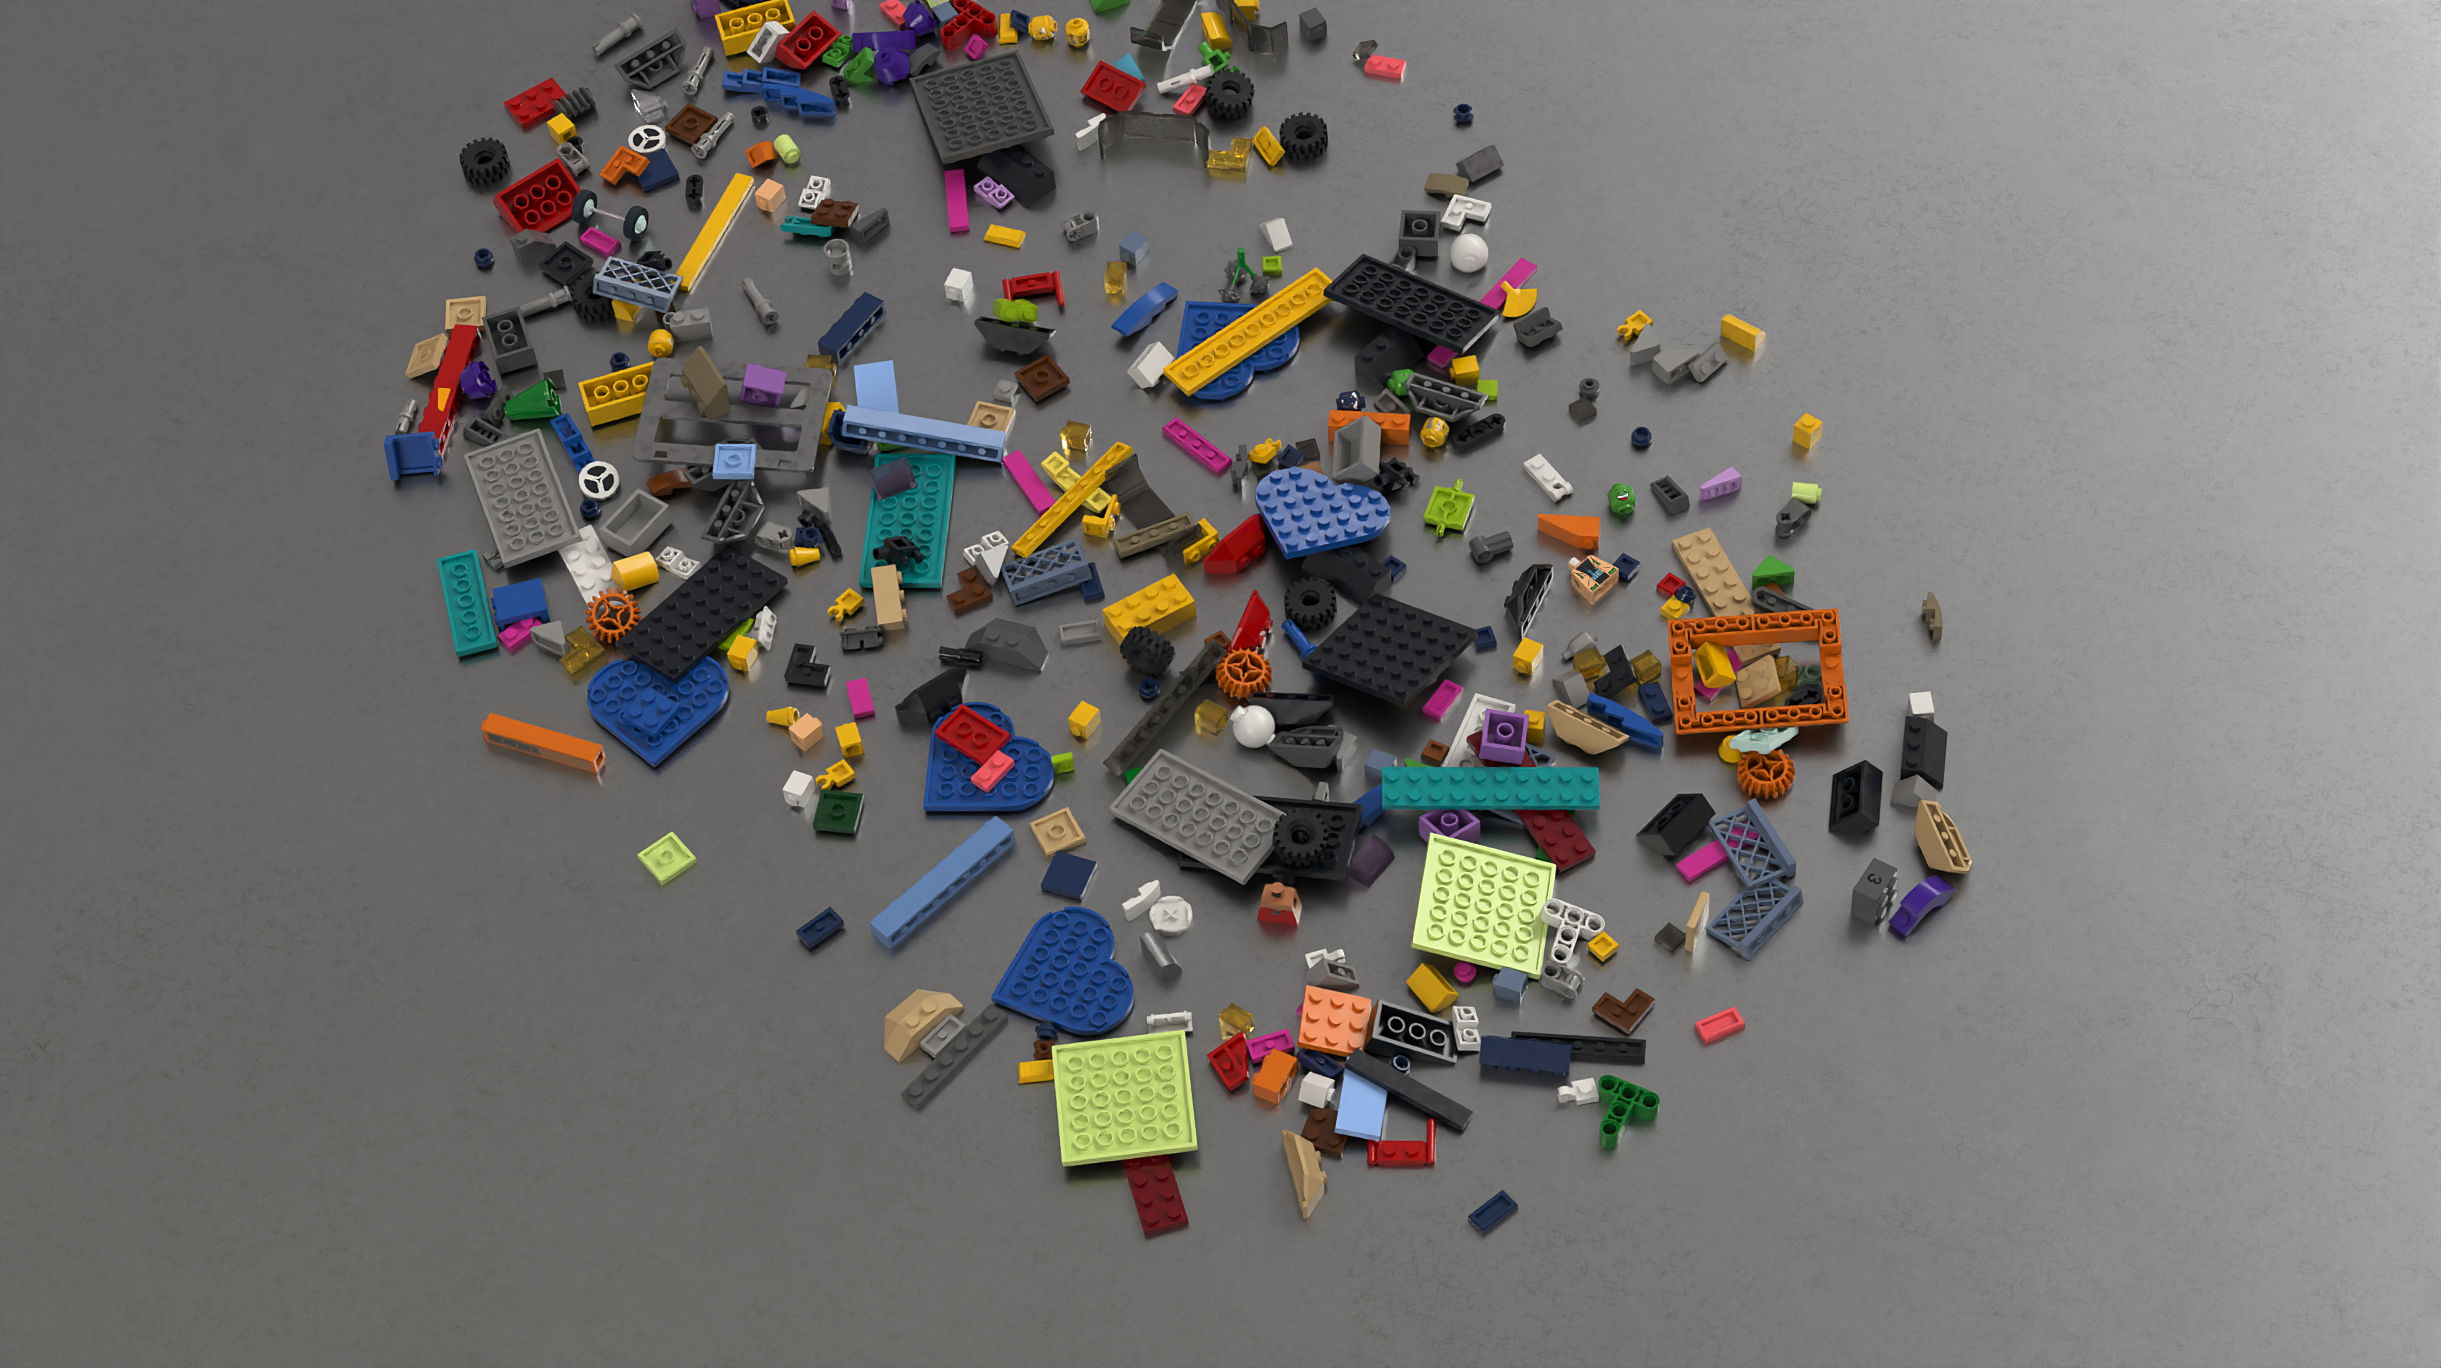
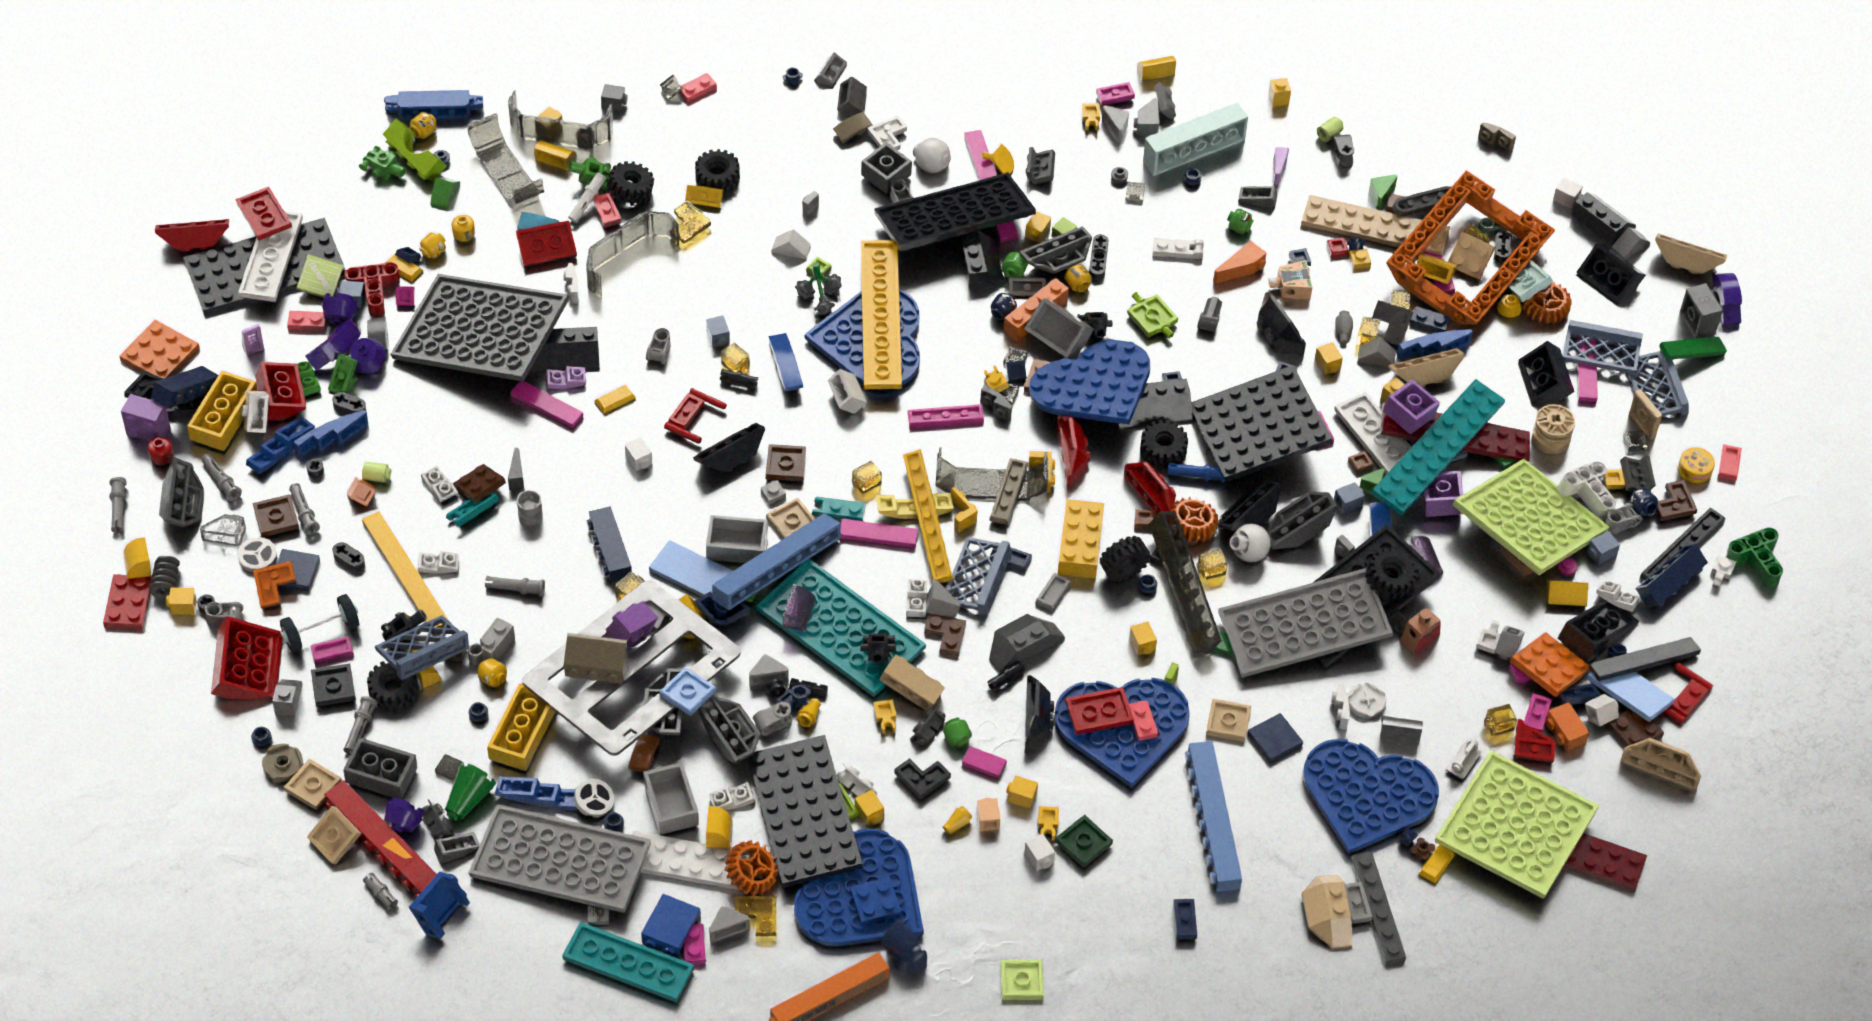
camera: 60 degrees left, 0 degrees up
black tyre [459,137,510,185] -> none
light nougat brick [755,179,786,213] -> none
lime brick [992,298,1038,323] -> none
dark blue tile [1468,1190,1518,1235] -> none
none -> yellow brick [123,537,151,579]
none -> red head [147,437,174,465]
none -> dark tan plate [262,743,303,783]
none -> white slope [417,550,459,573]
none -> light grey piece [706,515,768,563]
none -> black pin [719,368,759,389]
none -> light grey plate [802,190,819,216]
none -> teal hinge [812,496,866,521]
none -> light grey slope [814,52,847,87]
none -> dark blue brick [881,919,927,974]
none -> bright green head [943,717,972,748]
none -> dark pink plate [1096,81,1135,106]
none -> light aqua brick [1143,102,1249,176]
none -> tan wheel [1531,404,1575,455]
none -> dark grey bracket [1620,455,1656,493]
none -> dark blue head [1630,488,1658,516]
none -> green tile [1659,337,1727,360]
none -> yellow head [1678,447,1715,484]

